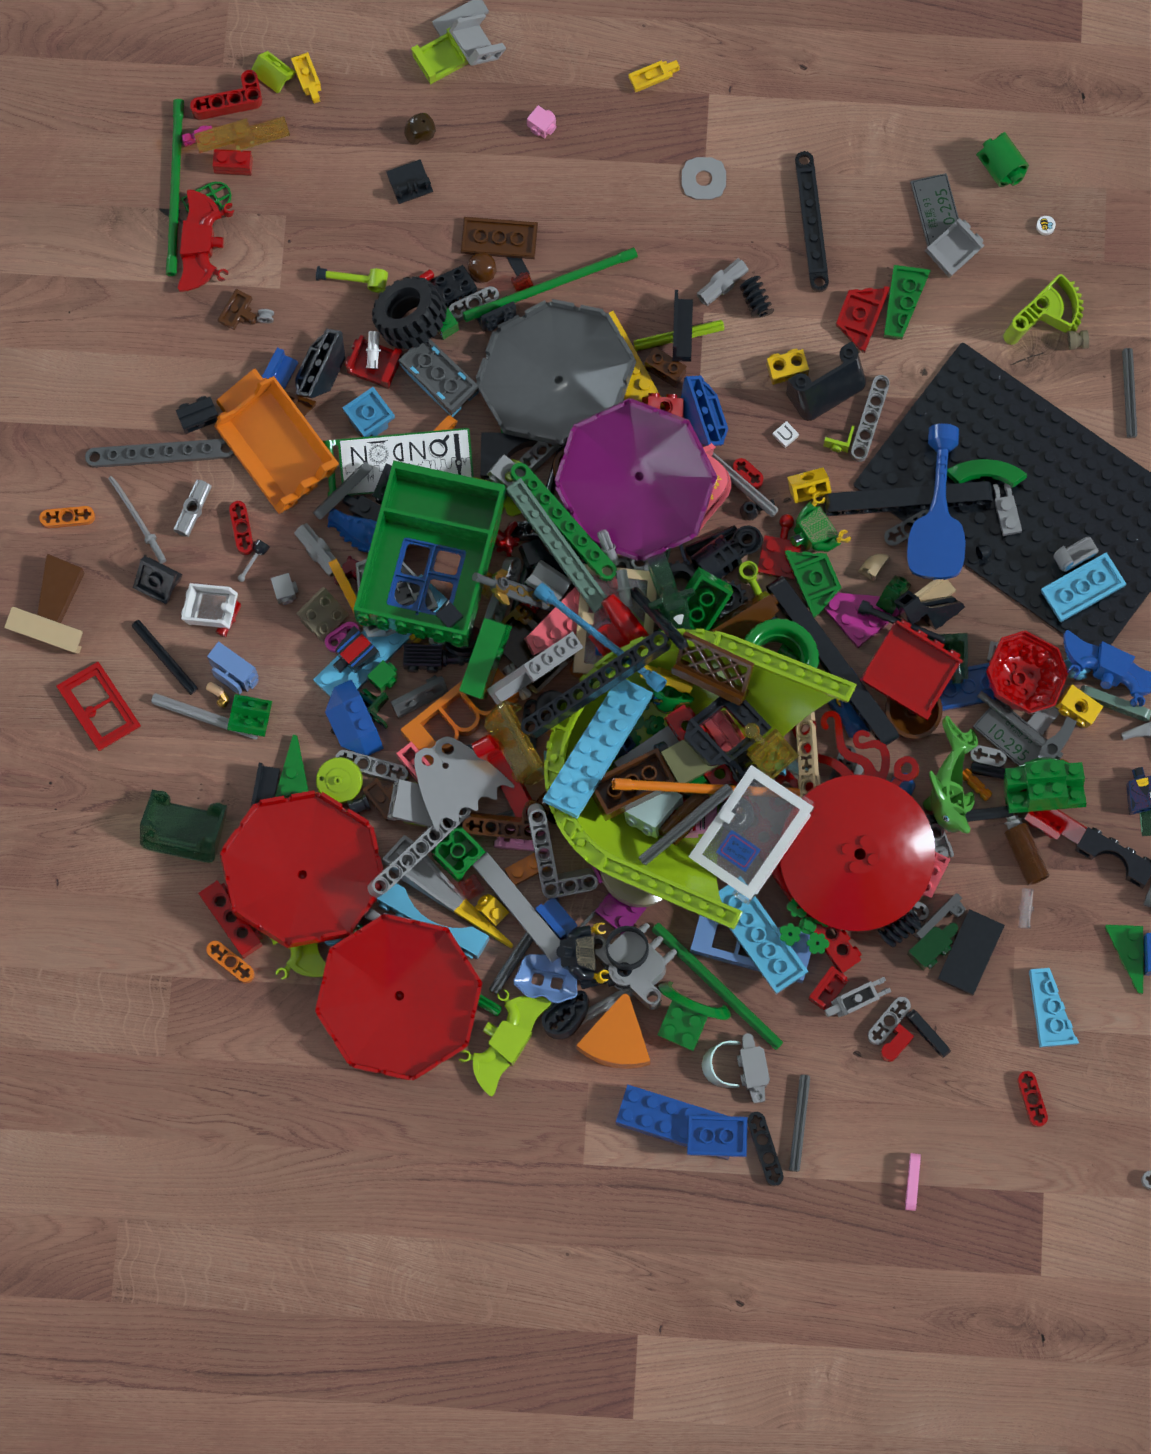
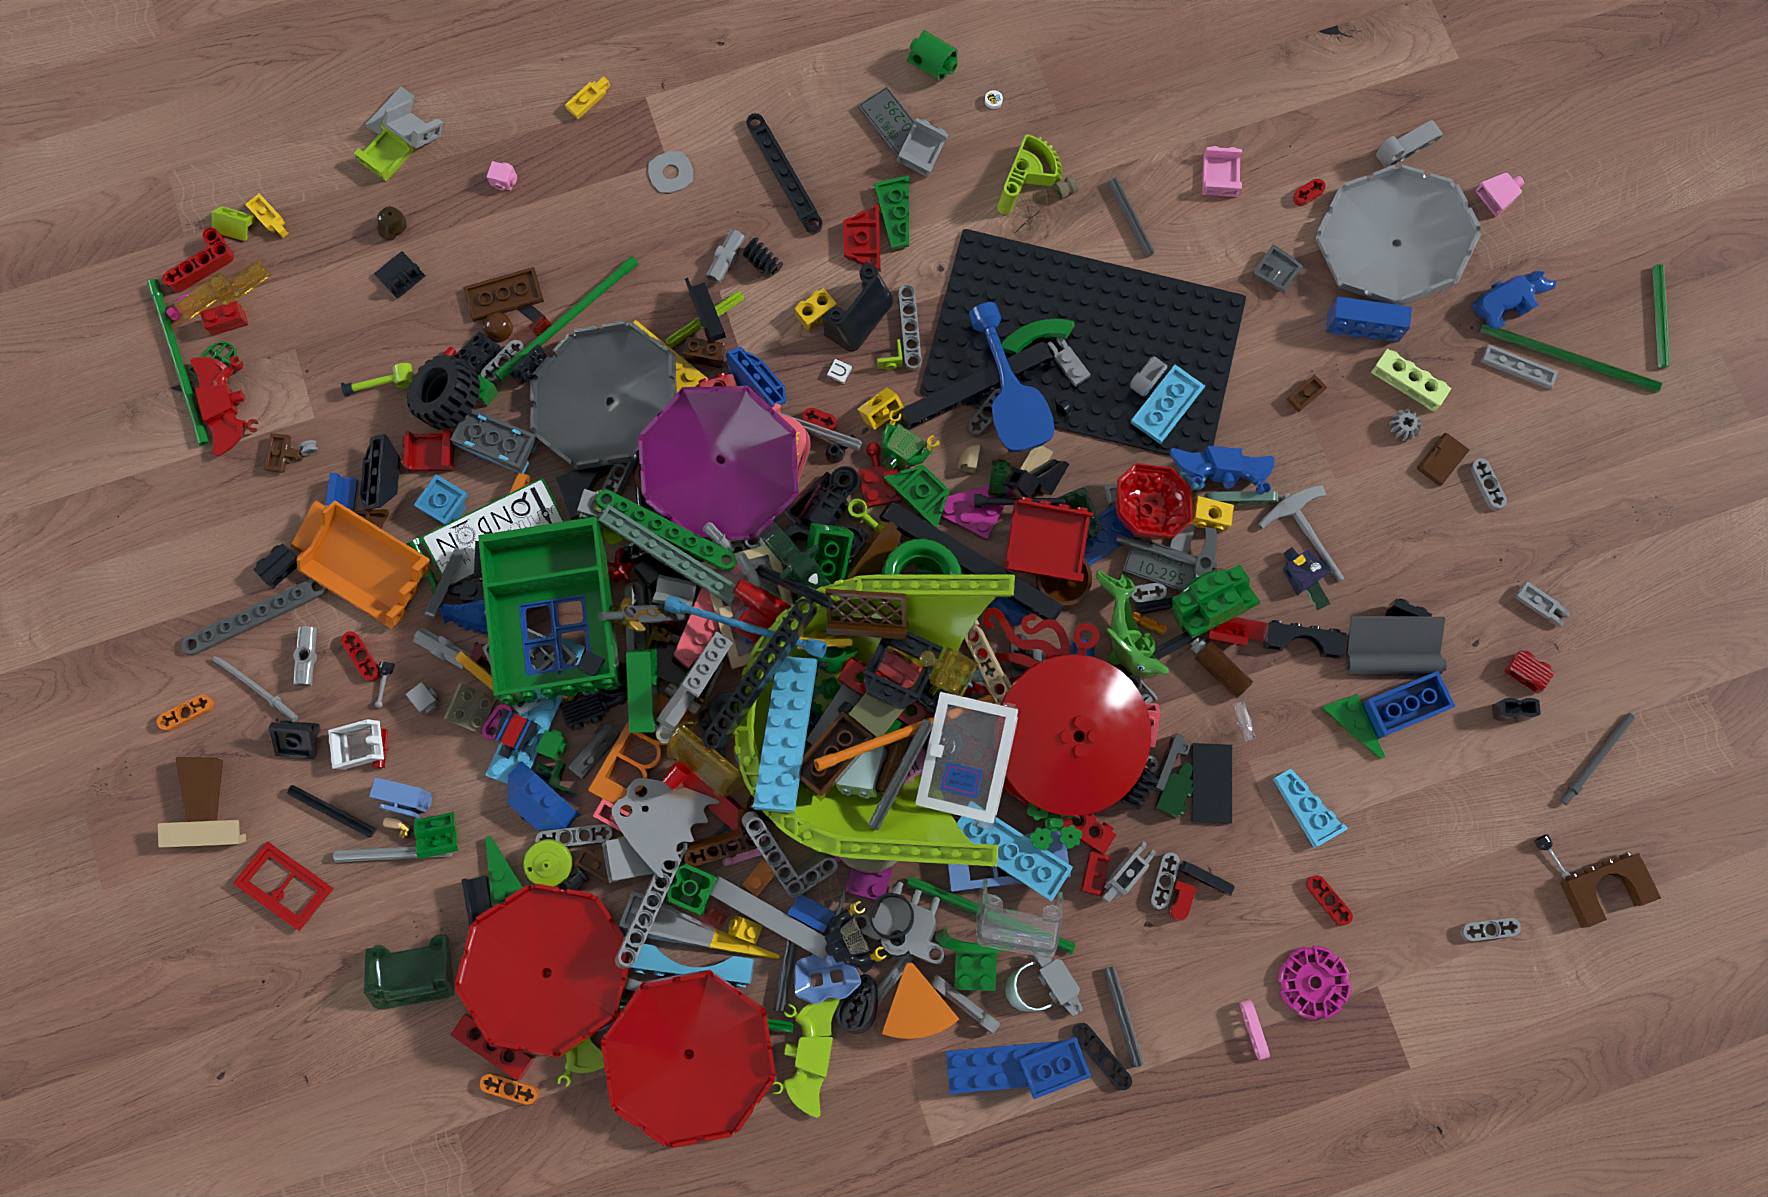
camera: 25 degrees left, 0 degrees up
white axle [366,331,381,369] -> none
none -> white tile [656,723,680,744]
none -> light grey piece [929,974,1001,1034]
none -> clear windscreen [976,878,1063,958]
none -> dark pink plate [1278,945,1351,1020]

